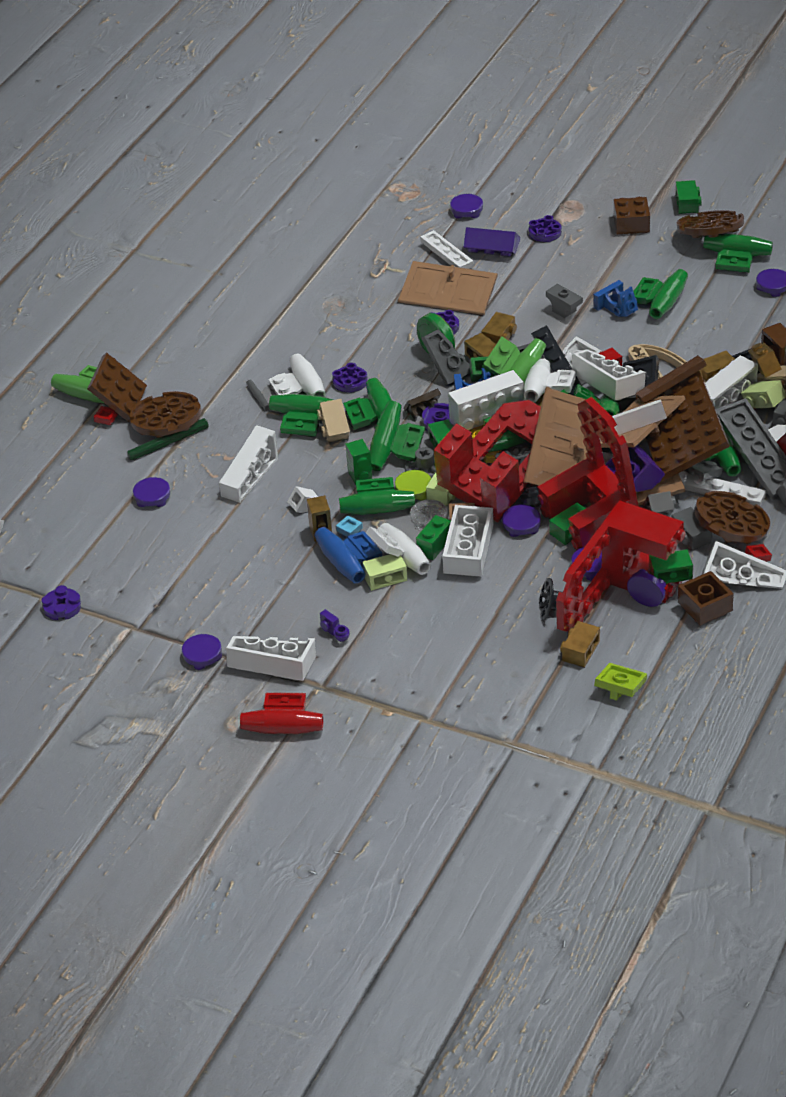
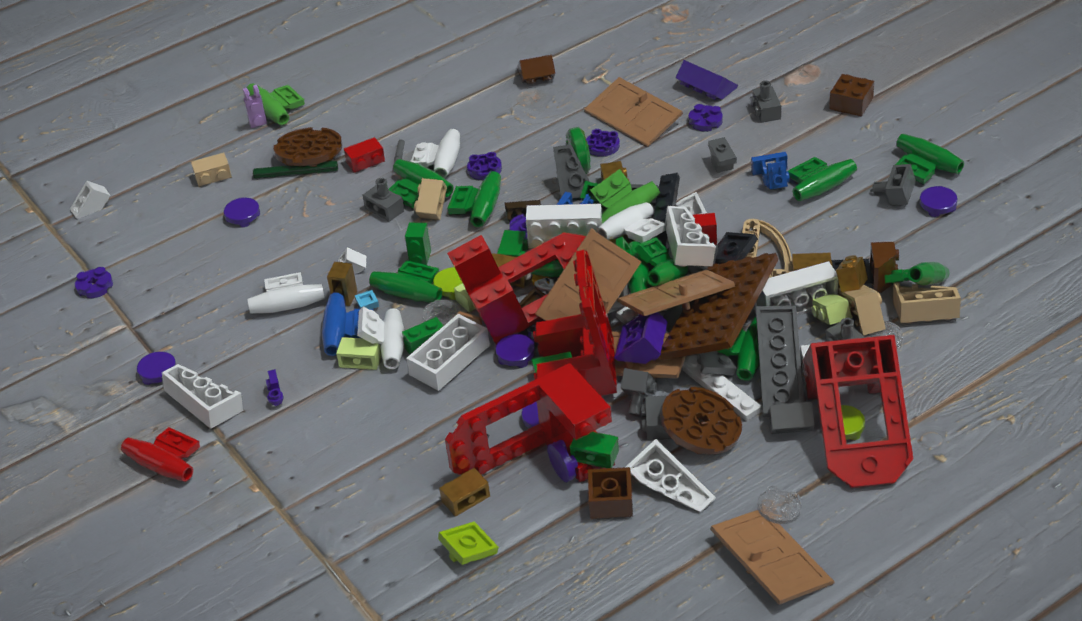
camera: 30 degrees right, 0 degrees up
reddish brown plate [87,352,147,422] -> none
red plate [93,406,118,425] -> none
white wedge [219,425,278,503] -> none
green plate [370,401,425,471] -> none
white plate [420,230,474,269] -> none
dark purple tile [450,194,483,219] -> none
pearl gold brick [481,312,517,344] -> none
dark purple tile [528,215,562,242] -> none
white tile [600,399,667,441] -> none
reddish brown tile [636,355,707,403] -> none
green brick [675,180,702,214] -> none
reddish brown plate [677,210,745,238] -> none
red plate [745,544,772,562] -> none
none -> tan brick [191,153,232,187]
none -> lavender hinge [243,85,267,129]
none -> white plate [248,272,325,314]
none -> red brick [344,137,385,173]
none -> dark grey brick [363,178,404,222]
none -> reddish brown slope [517,55,556,84]
none -> dark purple plate [688,104,723,132]
none -> dark grey brick [750,80,781,123]
none -> dark grey brick [873,164,916,205]

